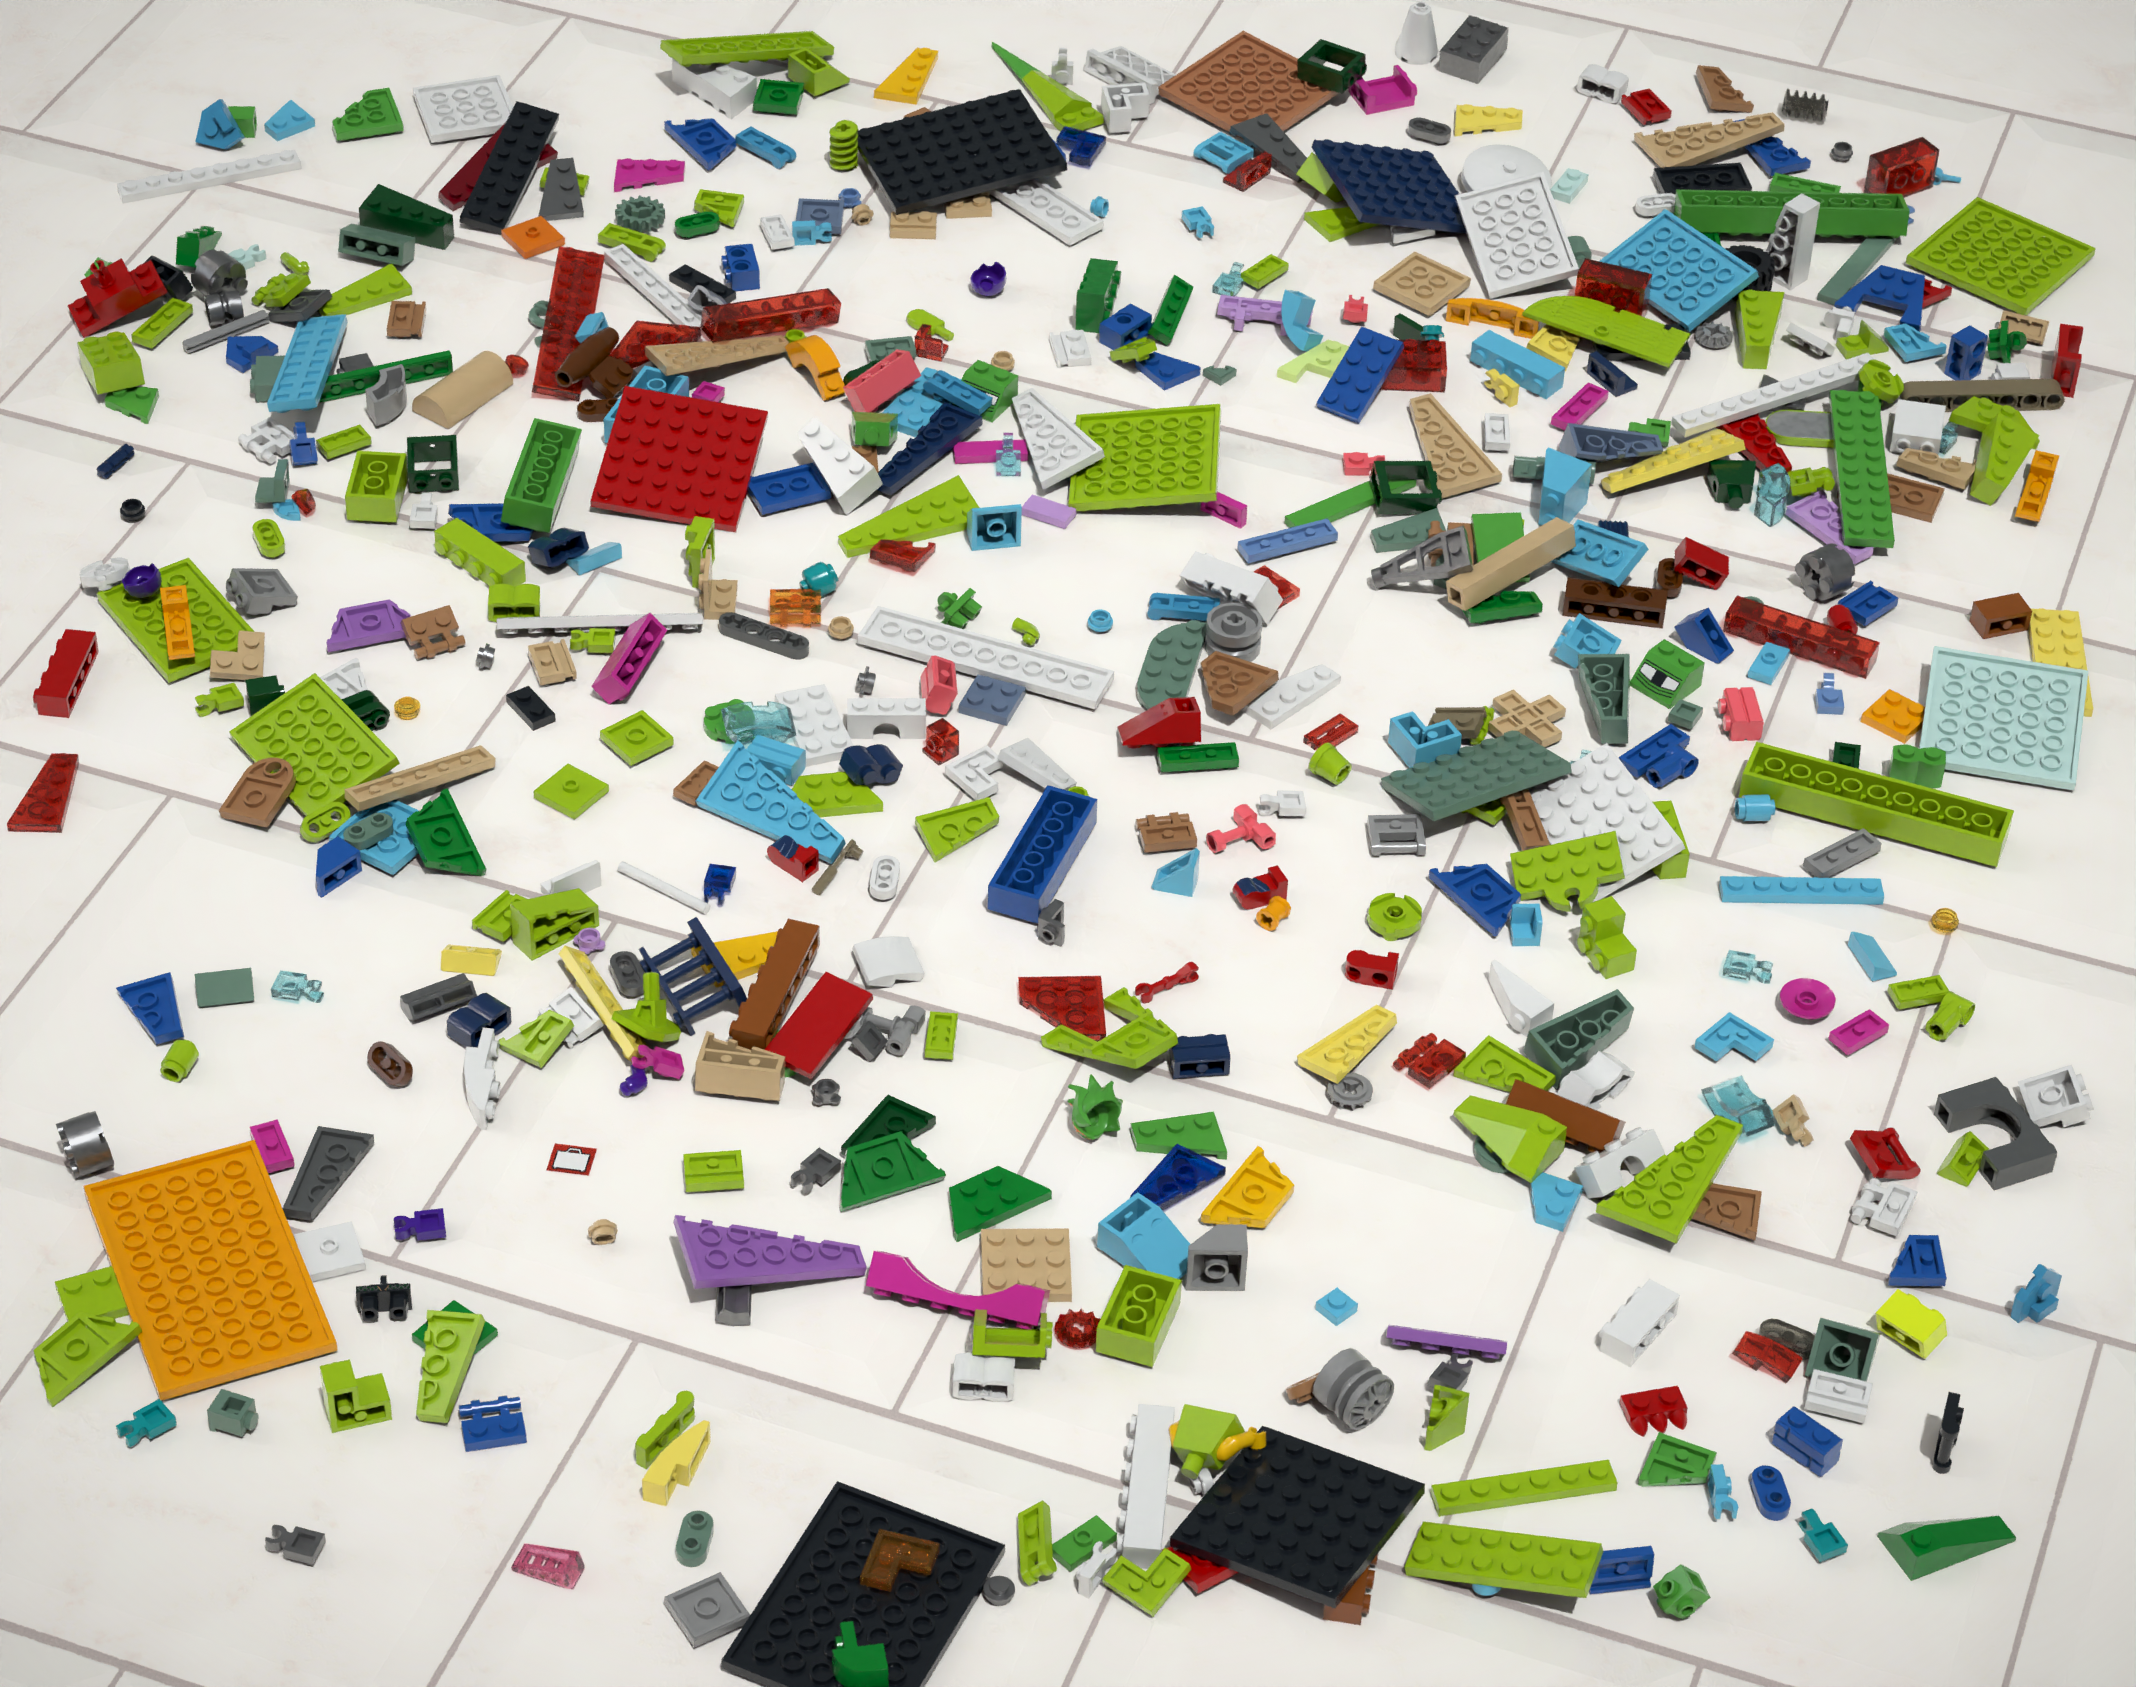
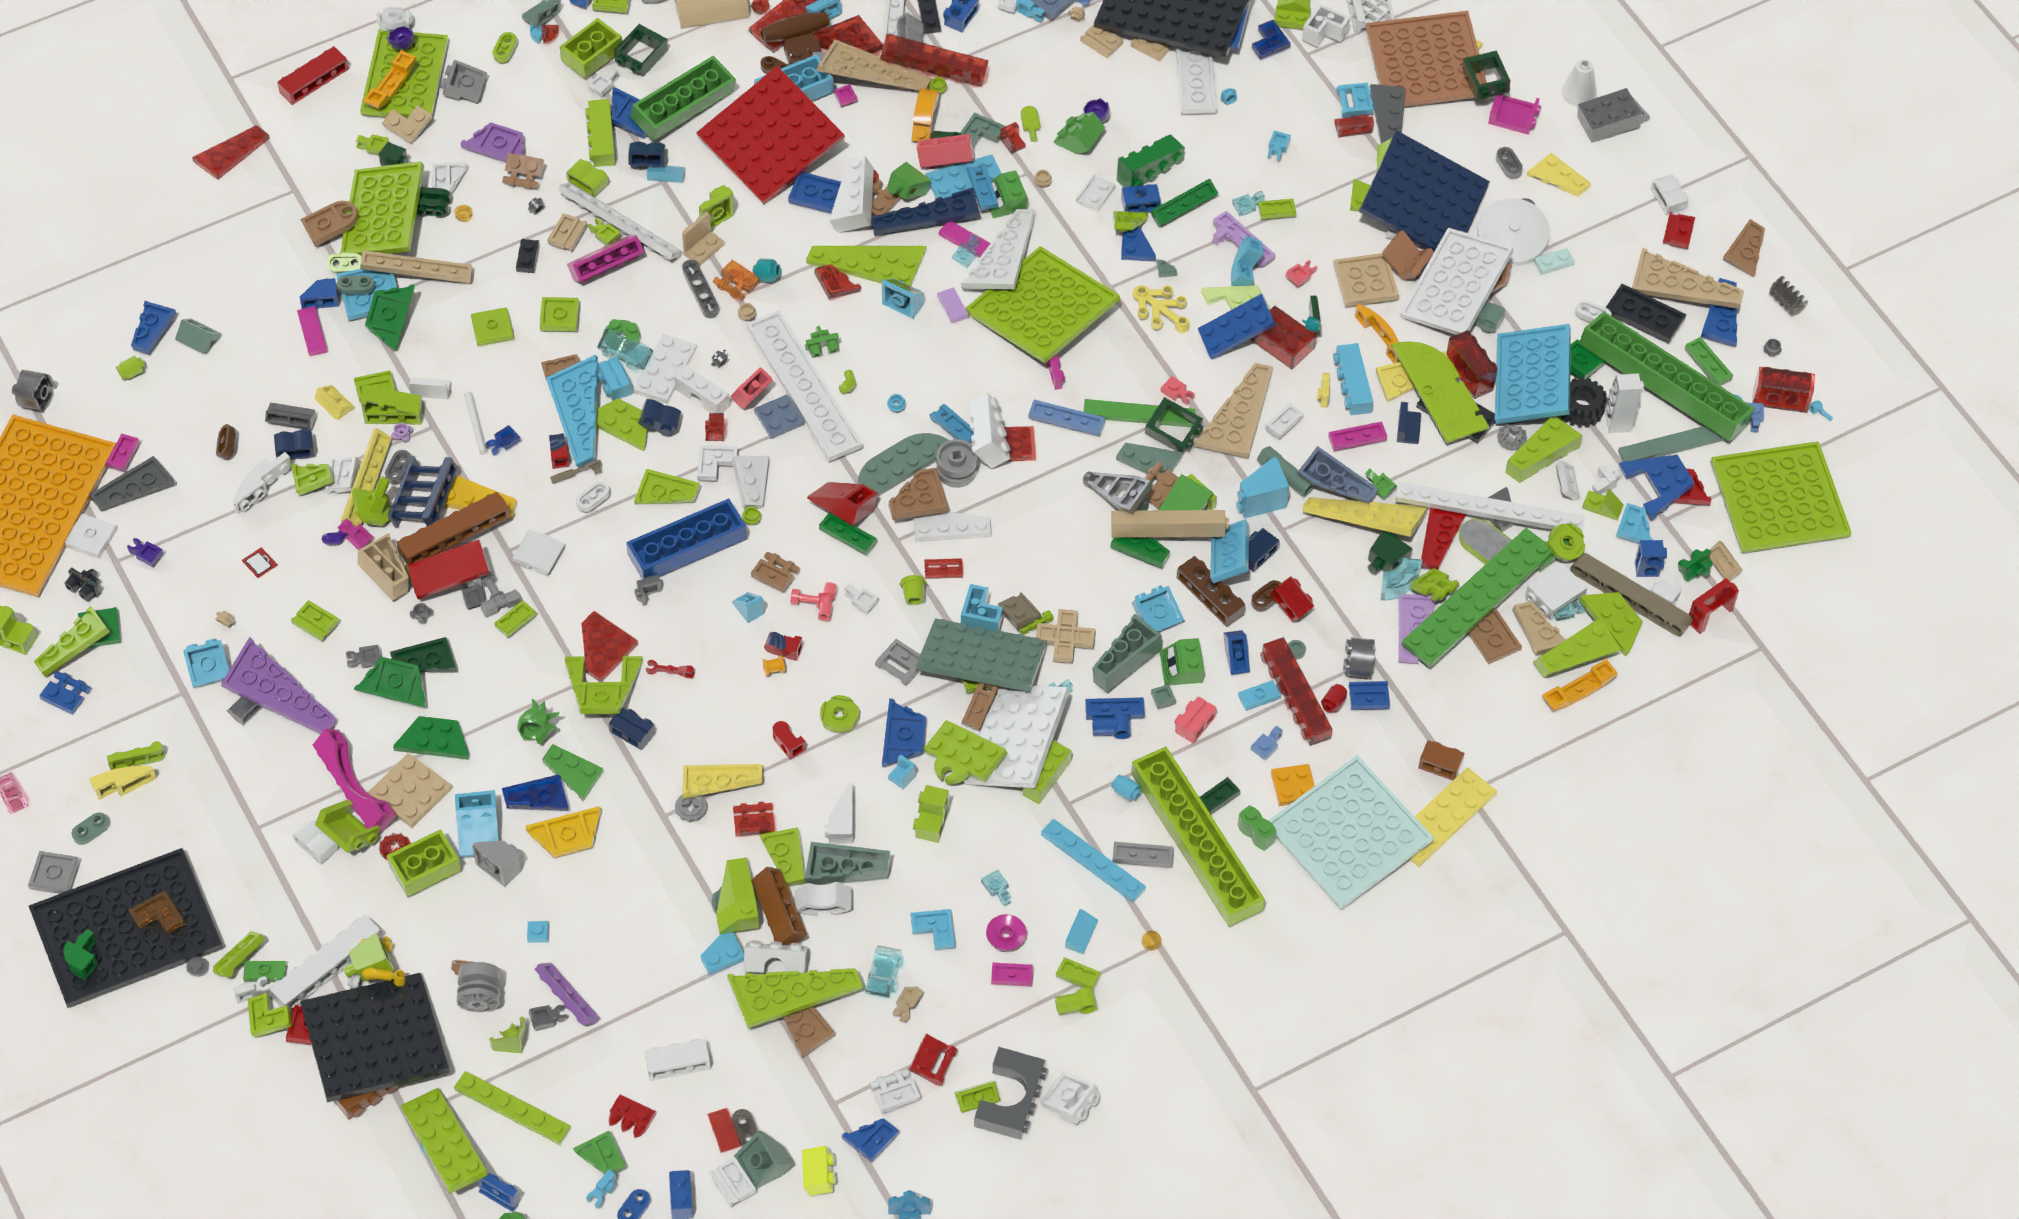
camera: 40 degrees right, 15 degrees up
clear light blue plate [271,970,324,1003] -> none
none -> medium azure plate [183,638,229,688]
none -> dark pink tile [297,306,327,356]
none -> bright green slope [1053,112,1106,154]
none -> light yellow plant [1132,285,1190,333]
none -> nougat bracket [1382,231,1434,280]

